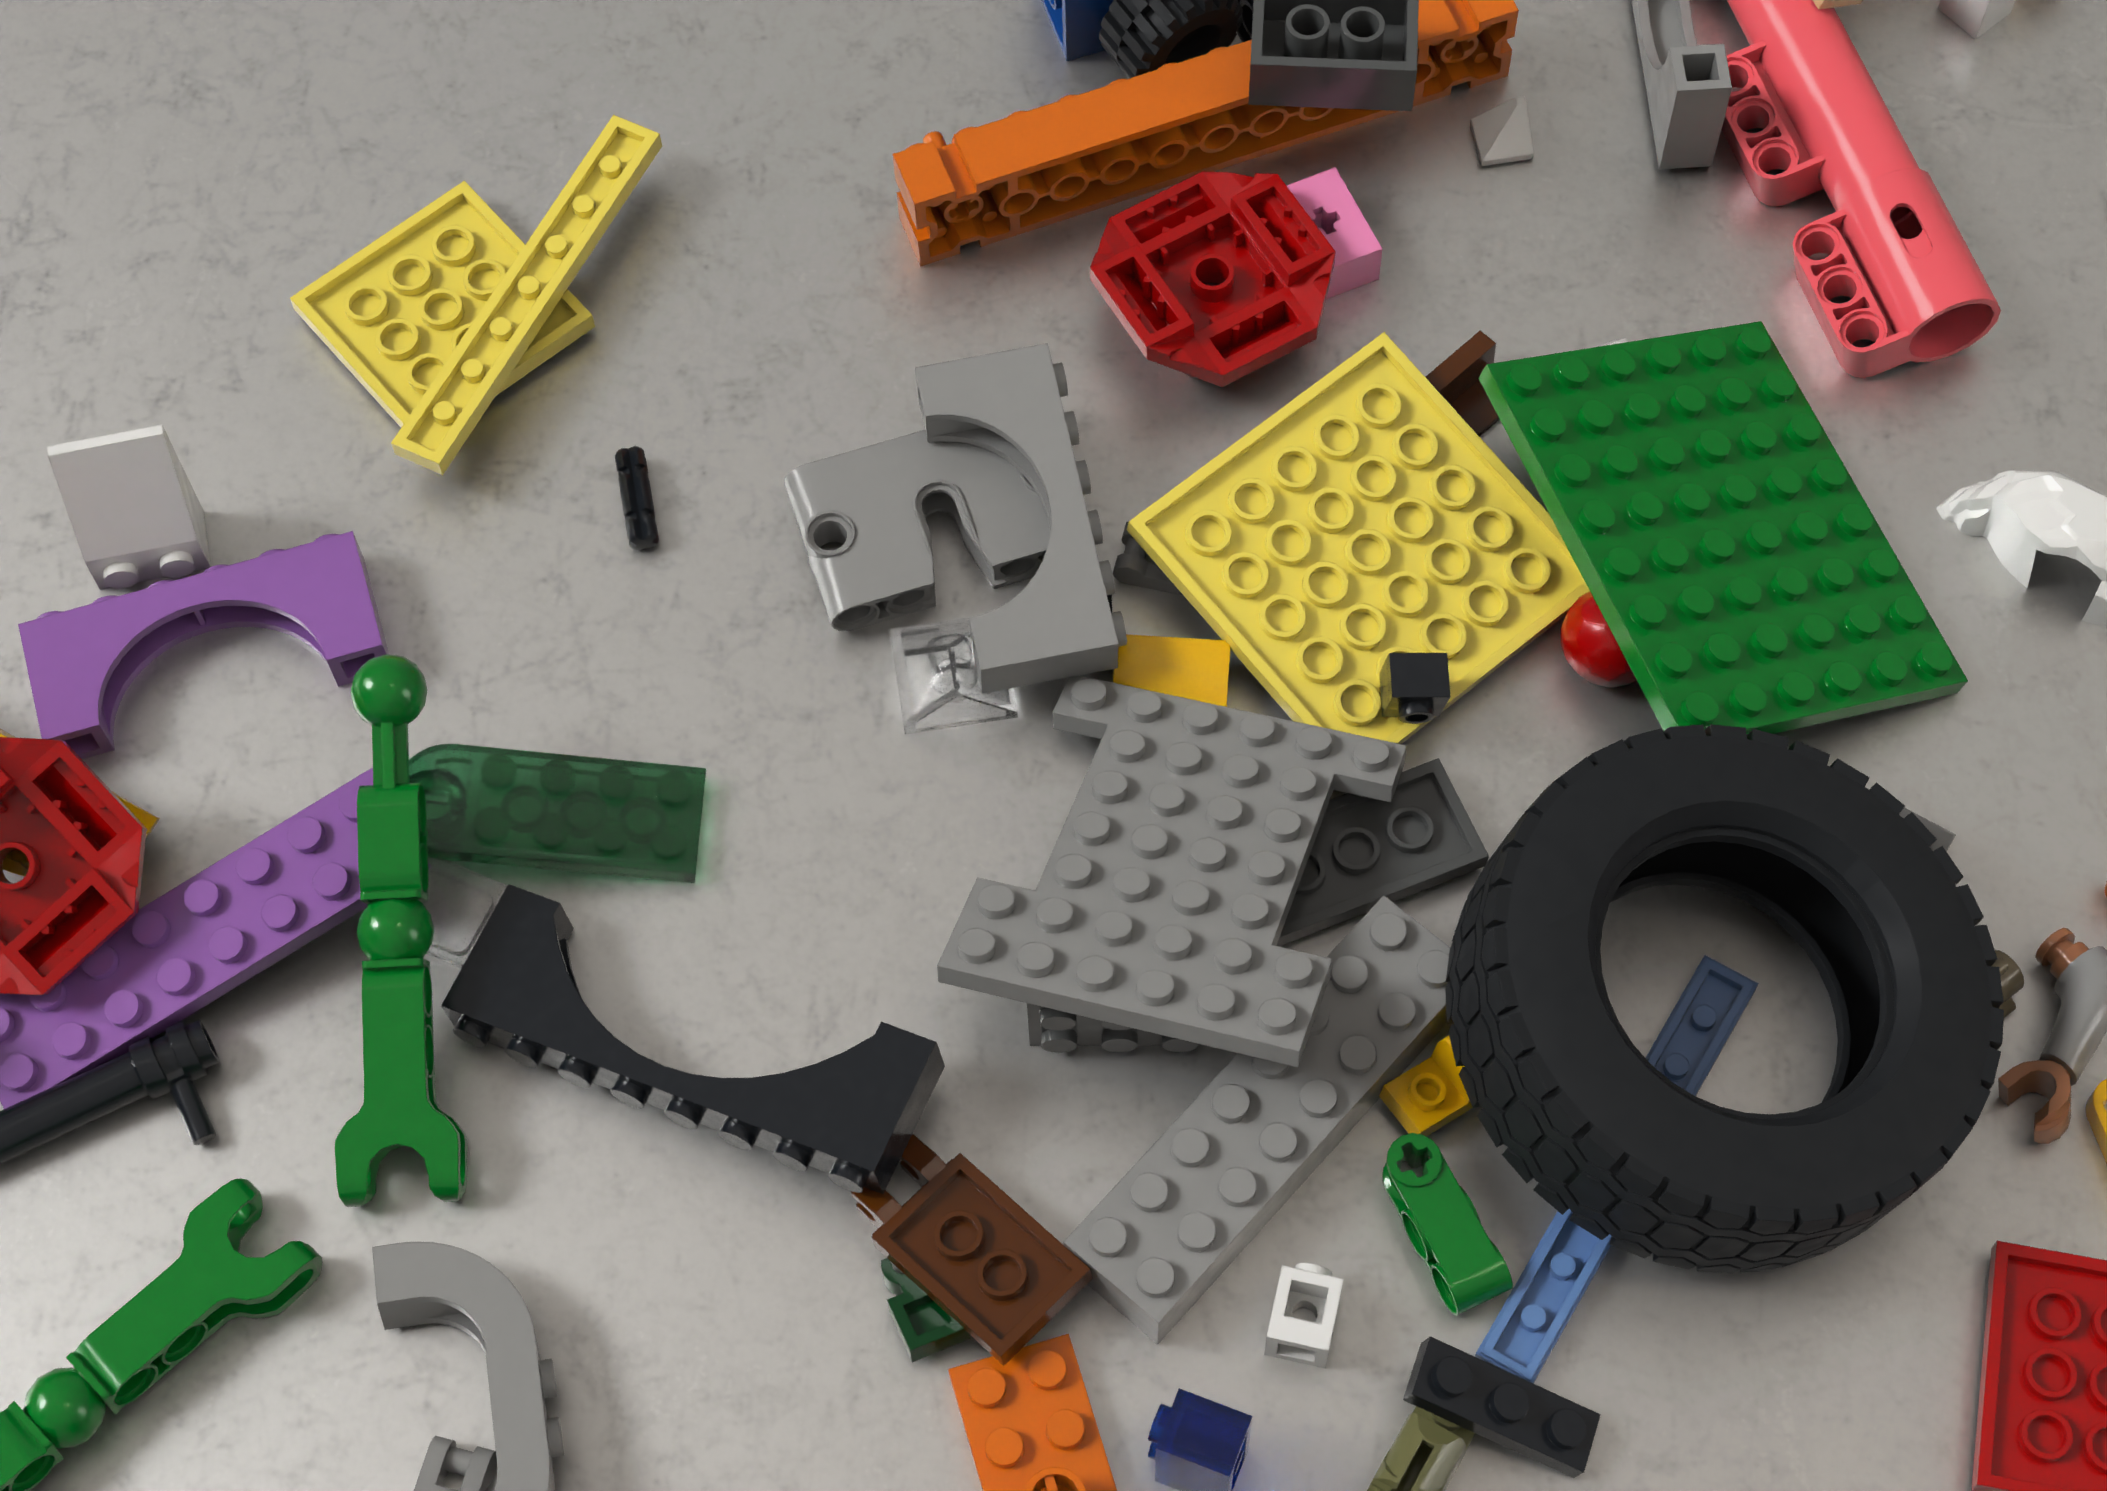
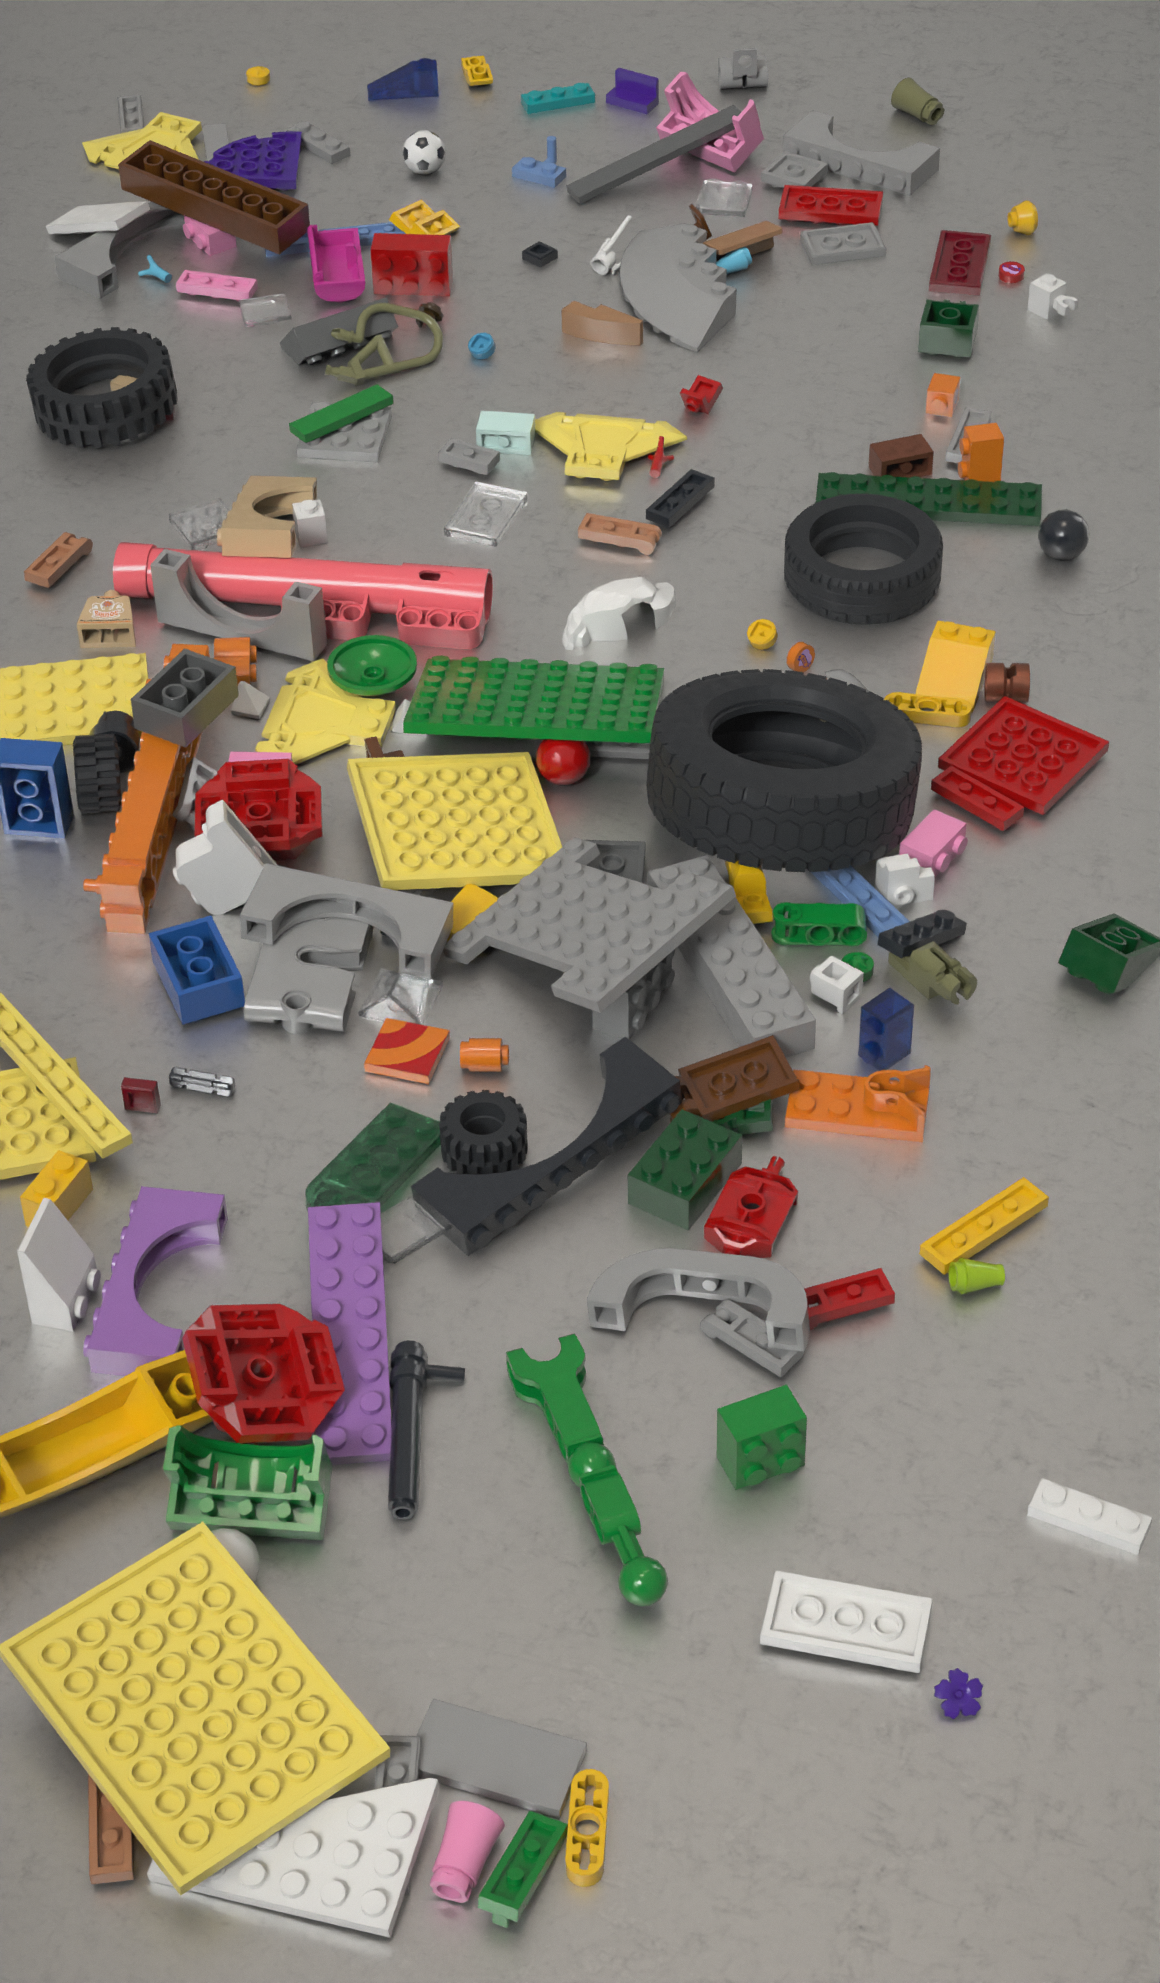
camera: 65 degrees left, 20 degrees down
green piece [335,654,467,1207] -> none
black plate [1379,653,1450,724] -> none
none -> yellow piece [20,1150,93,1227]
none -> dark red tile [121,1077,161,1113]
none -> blue brick [148,916,245,1025]
none -> light grey plate [173,757,217,830]
none -> white brick [173,800,278,915]
none -> orange brick [214,637,257,685]
none -> light yellow plate [255,658,396,764]
none -> green dish [327,635,417,696]
none -> orange tile [364,1018,450,1084]
none -> black tyre [439,1090,528,1174]
none -> orange brick [460,1038,509,1072]
none -> dark green brick [627,1109,742,1231]
none -> red plate [704,1156,798,1258]
none -> green tile [841,952,874,982]
none -> white brick [875,853,935,906]
none -> bright pink brick [899,809,968,877]
none -> red plate [931,766,1024,831]

